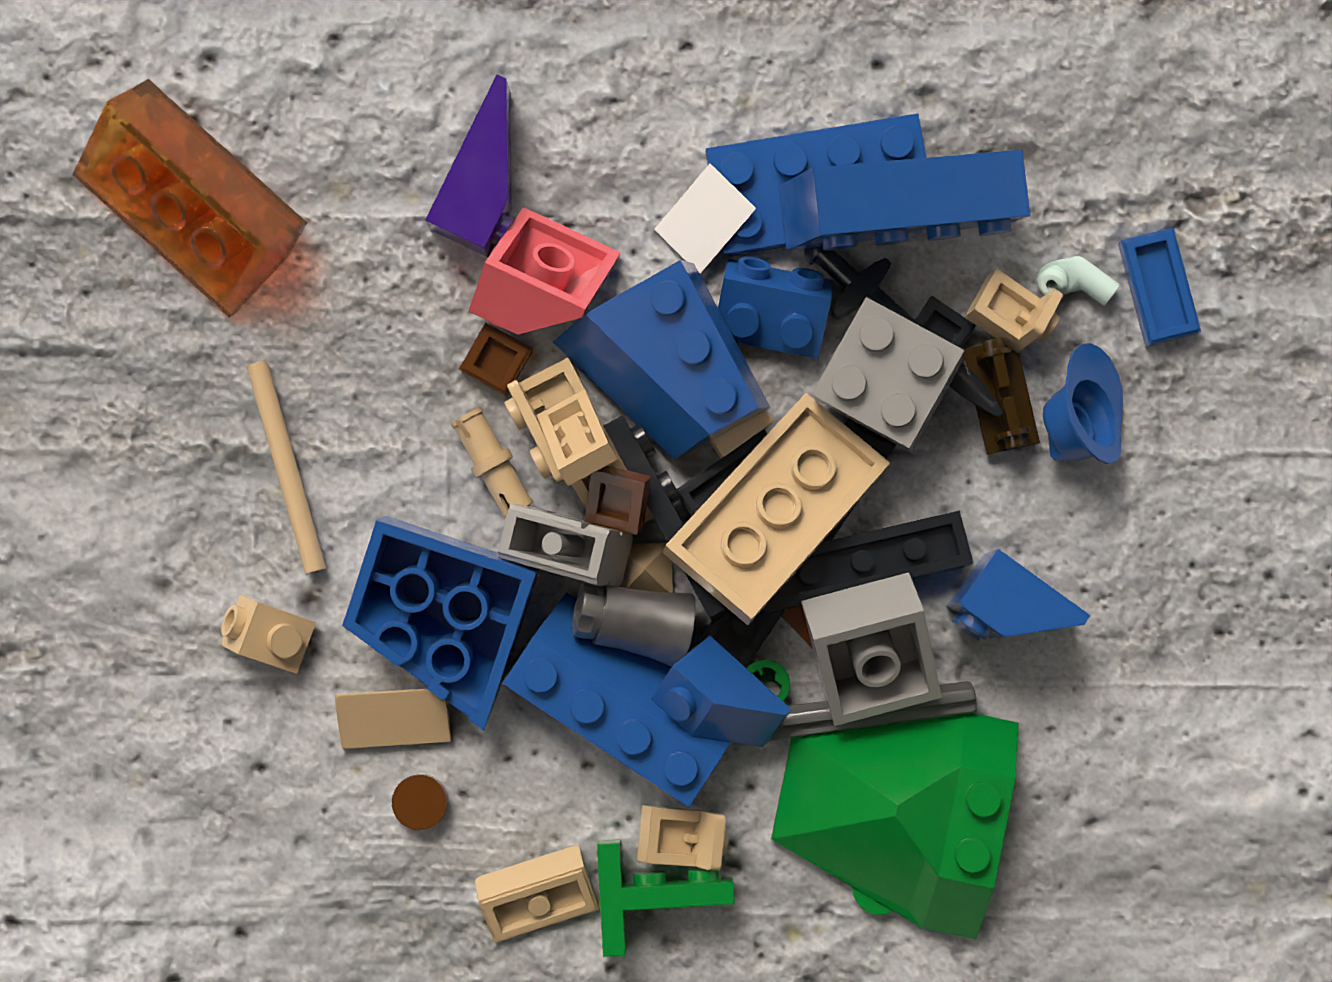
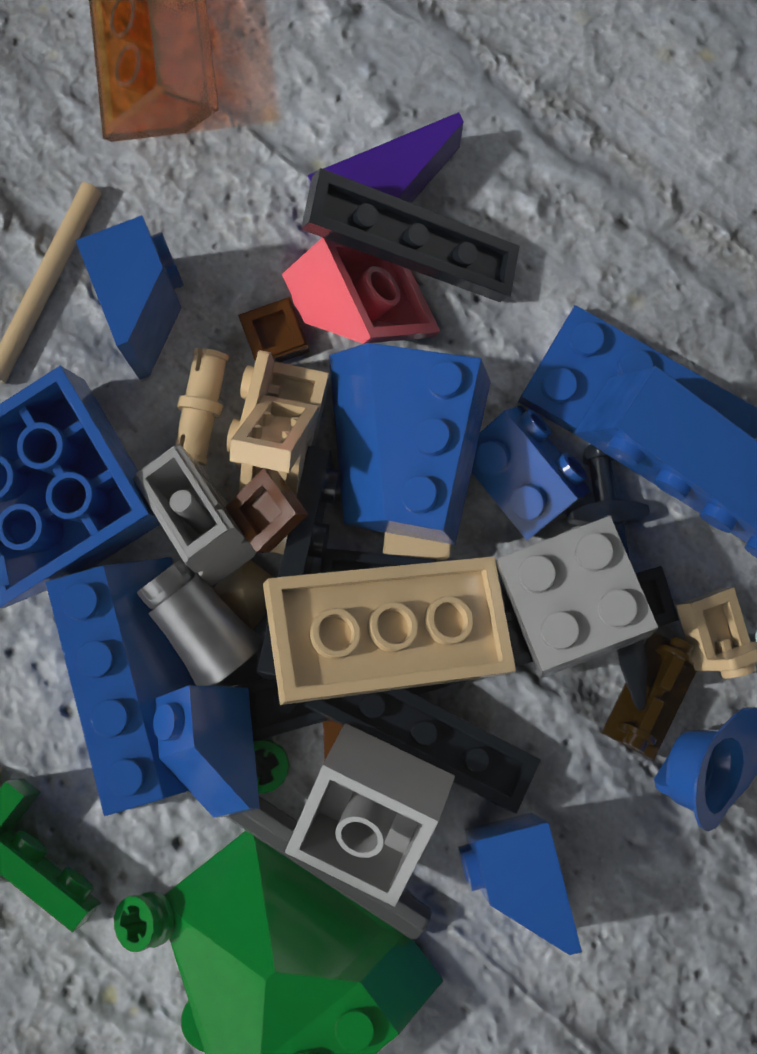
camera: 35 degrees right, 5 degrees down
tan bracket [636,805,728,871] -> none
white sticker [654,164,756,274] -> none
none -> blue slope [76,215,184,380]
none -> green bush [114,891,174,952]
none -> black plate [301,168,520,302]

